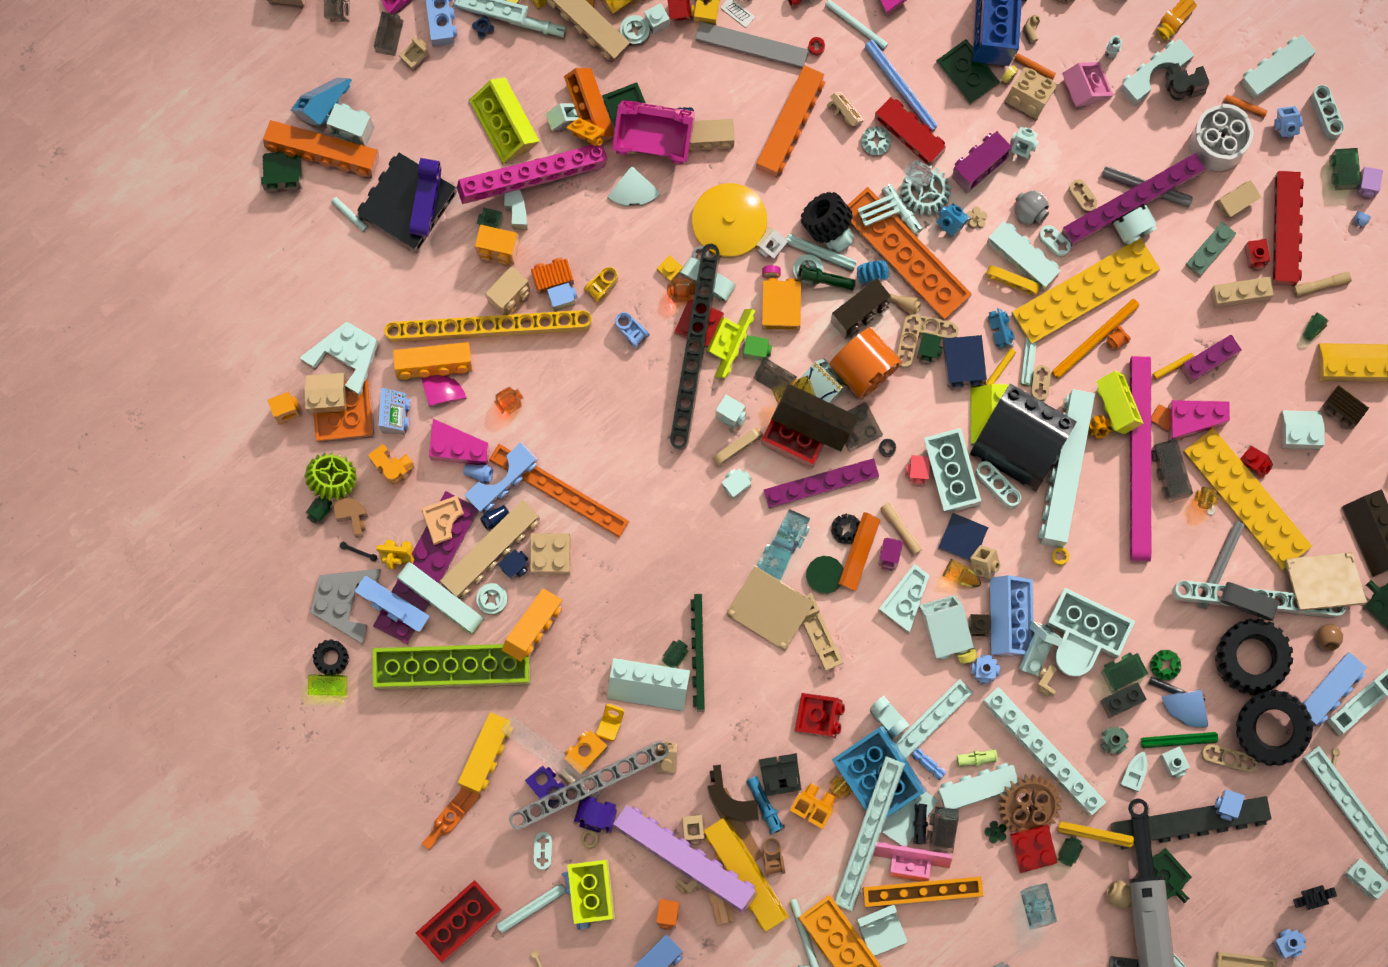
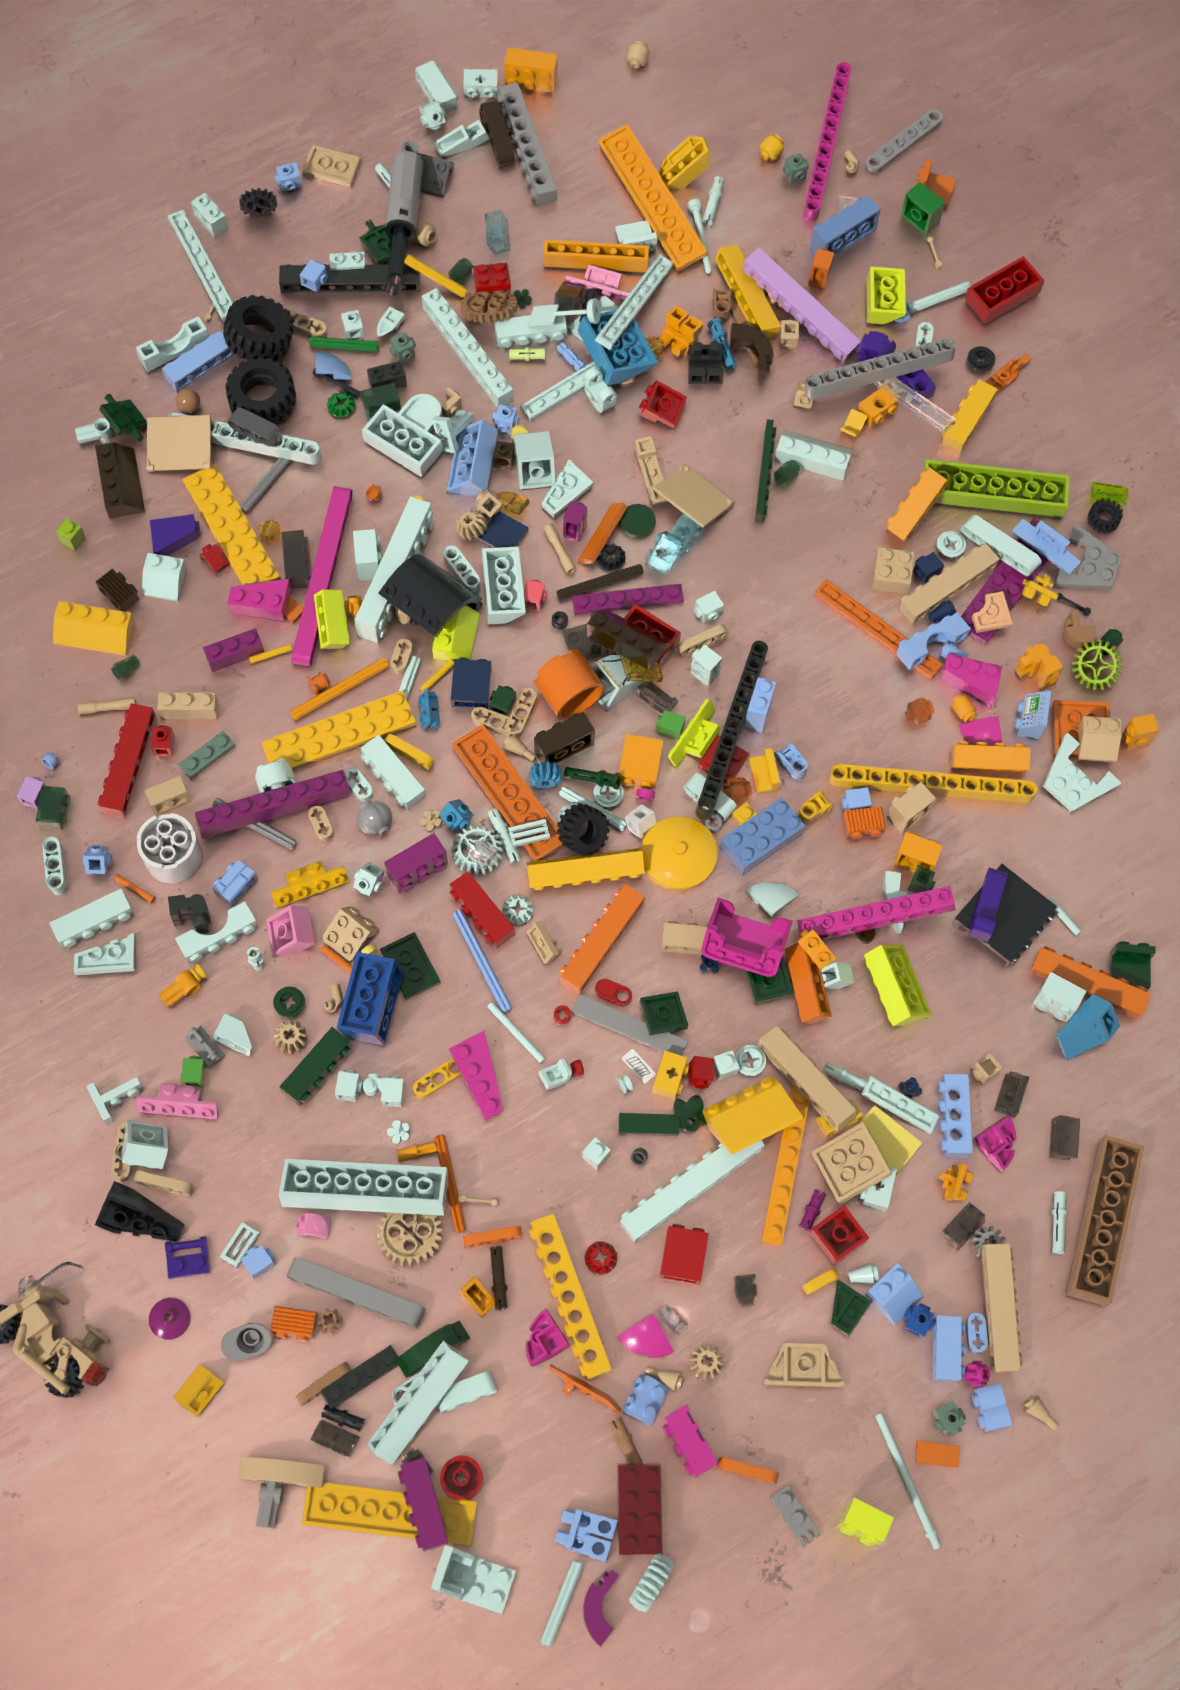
camera: 175 degrees left, 10 degrees down
none -> light aqua wing [74,933,135,975]
none -> dark purple slope [150,514,201,556]
none -> light blue brick [212,860,257,907]
none -> yellow bracket [271,861,349,908]
none -> dark green gear [273,986,305,1018]
none -> light aqua bracket [329,252,366,270]
none -> light aqua brick [353,529,382,581]
none -> orange plate [365,484,382,501]
none -> tan gear [455,509,487,541]
none -> yellow brick [526,847,645,890]
none -> light aqua piece [528,298,601,327]
none -> dark brown axle [556,564,644,601]
none -> red piece [595,979,632,1007]
none -> dark green plate [639,991,688,1035]
none -> medium blue brick [719,797,805,876]
none -> light blue brick [744,677,776,733]
none -> yellow panel [749,748,780,793]
none -> light orange brick [951,694,978,723]
none -> black gear [967,346,995,372]

